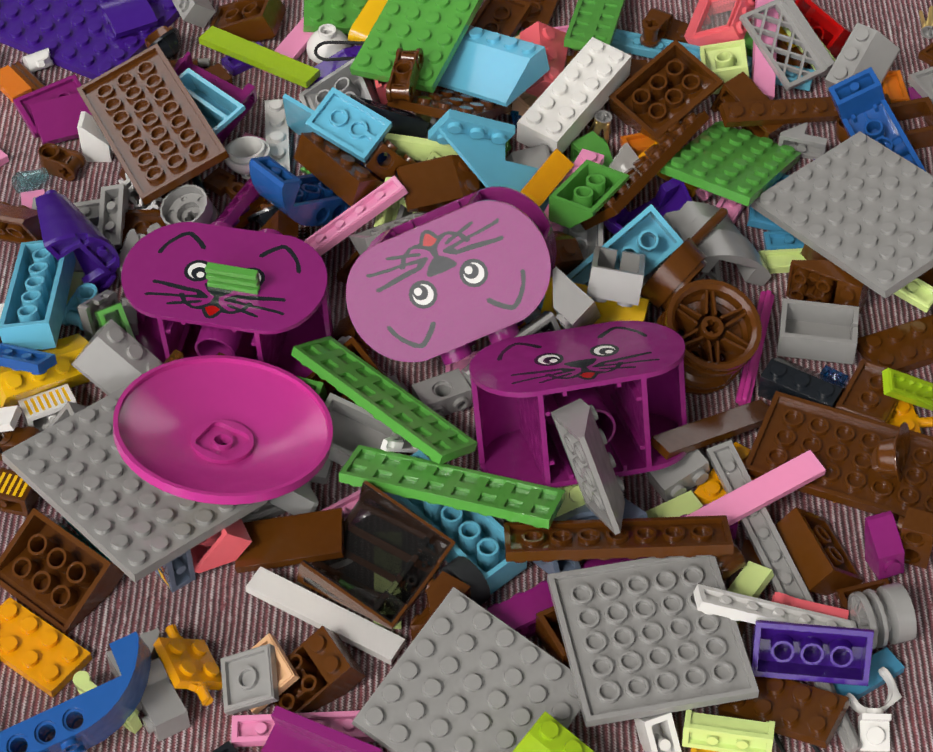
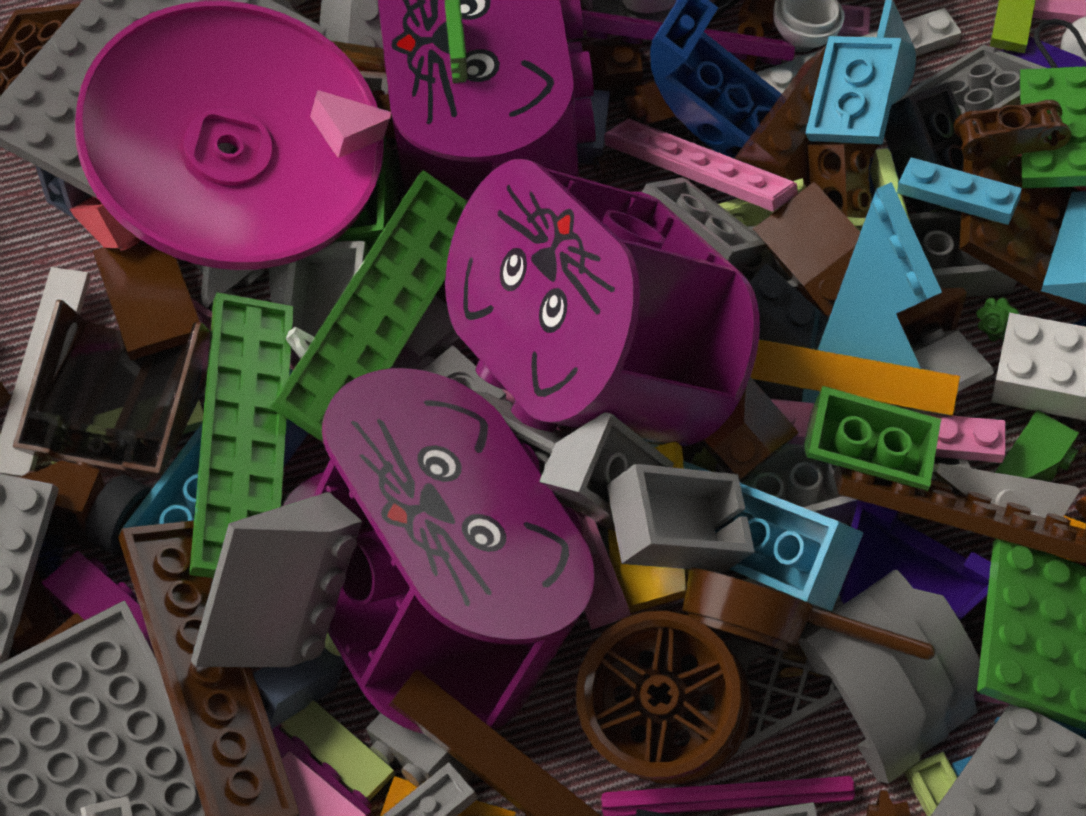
camera: 70 degrees right, 10 degrees up
none -> bright pink slope [310,90,391,158]
none -> medium azure plate [897,157,1022,225]

